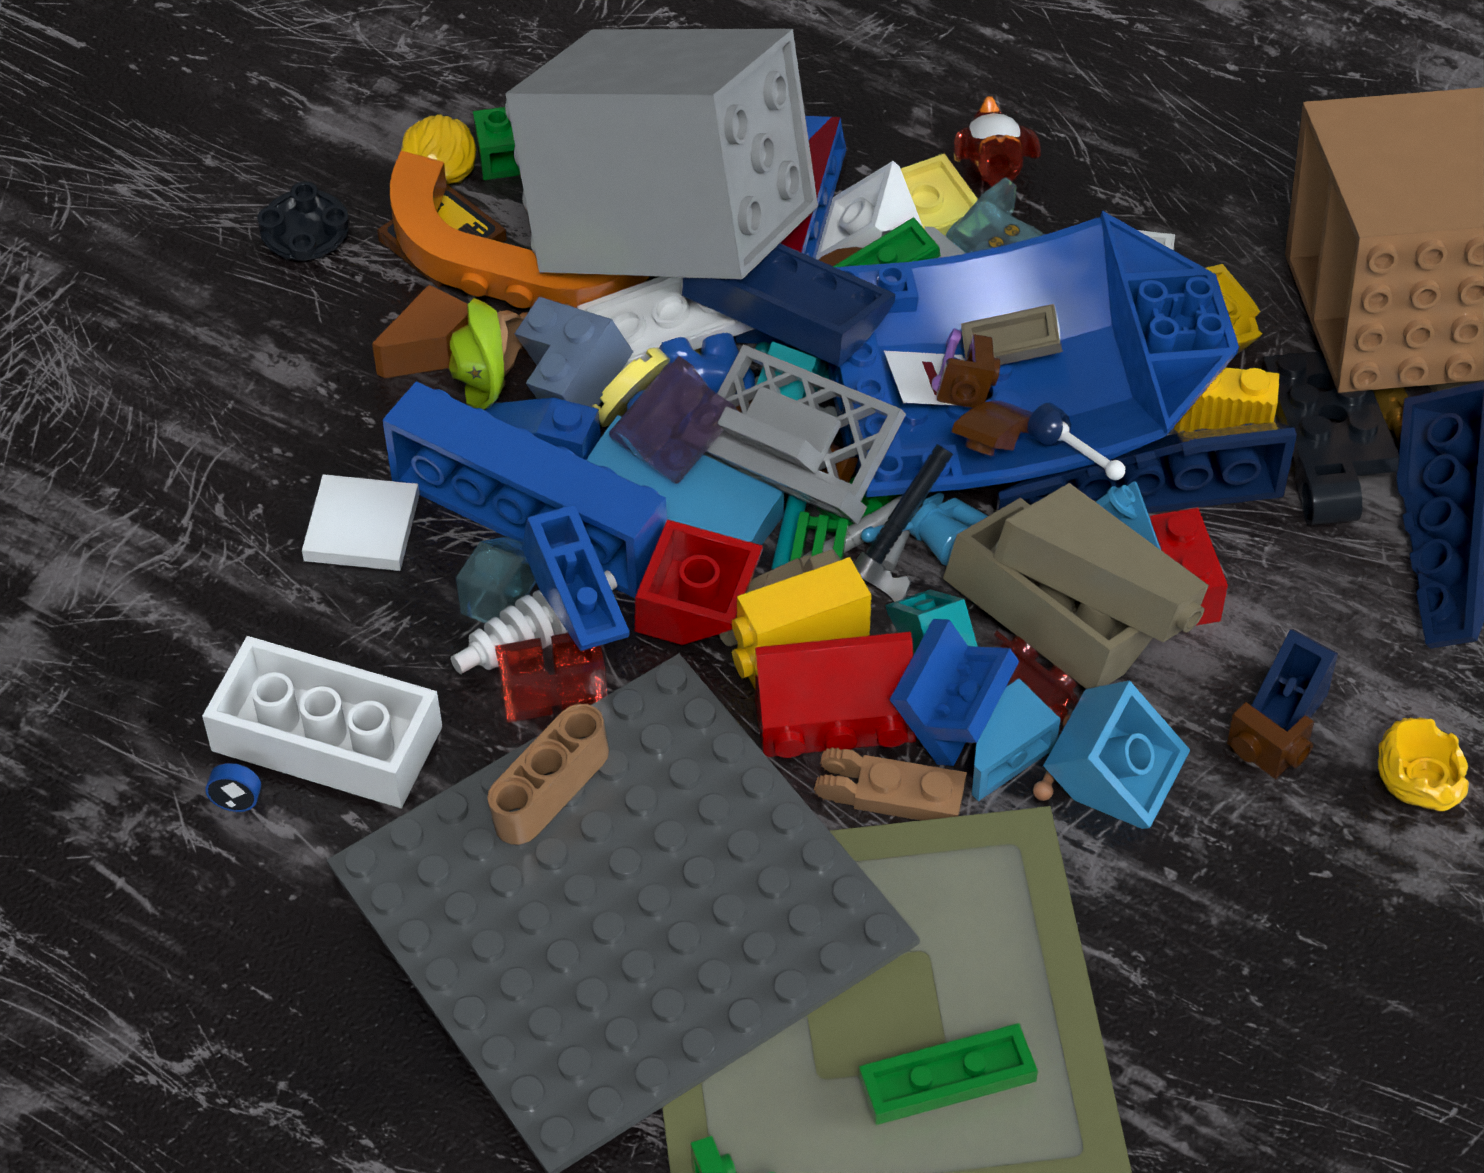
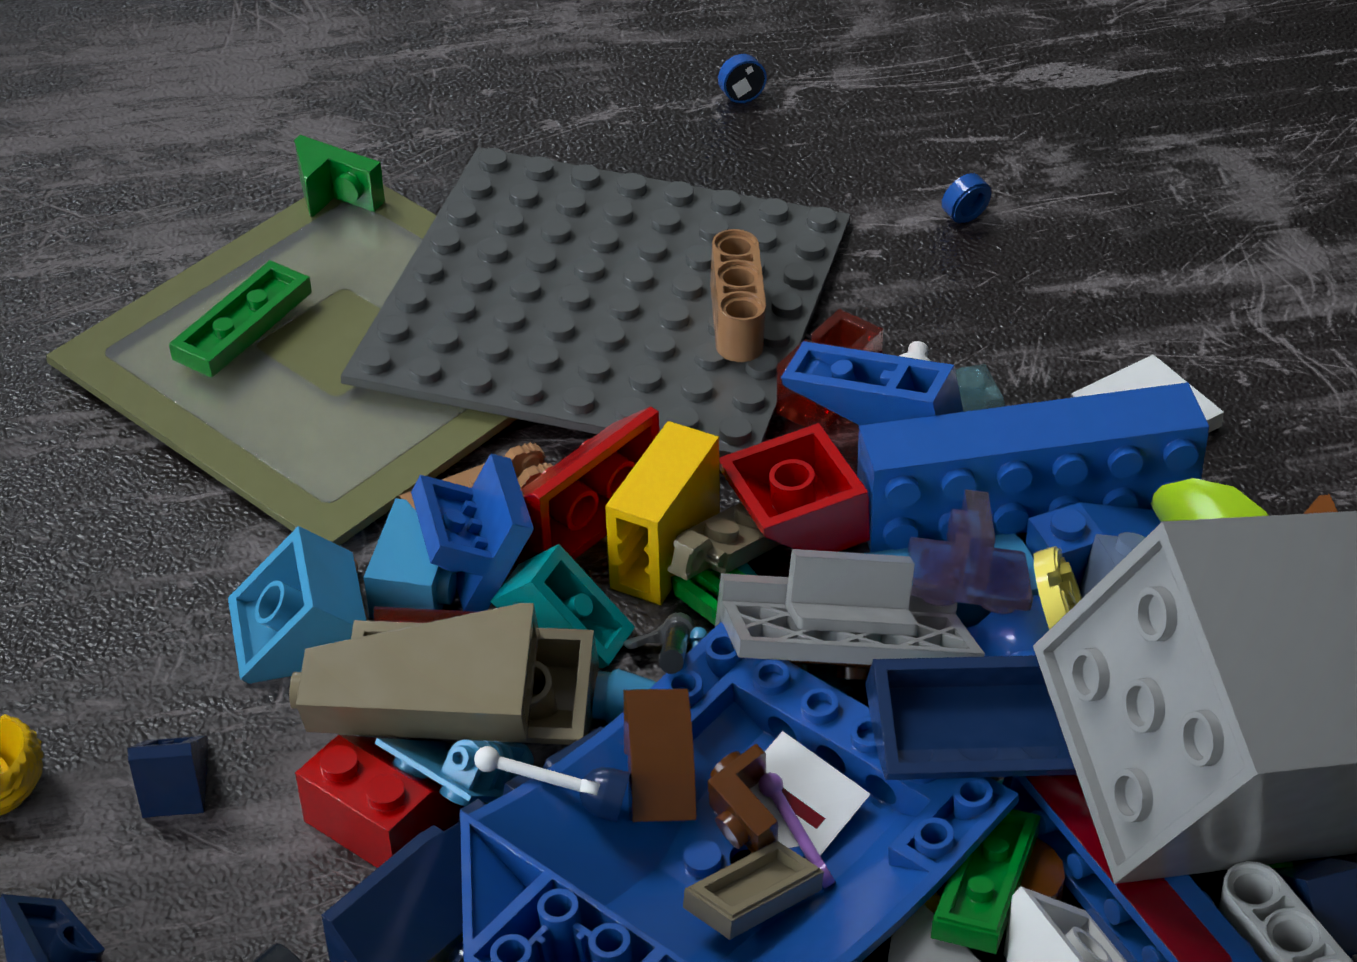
camera: 140 degrees right, 10 degrees down
white brick [202,636,442,808] -> none
reddish brown bracket [1227,702,1314,779] -> none
none -> tile [718,54,767,103]

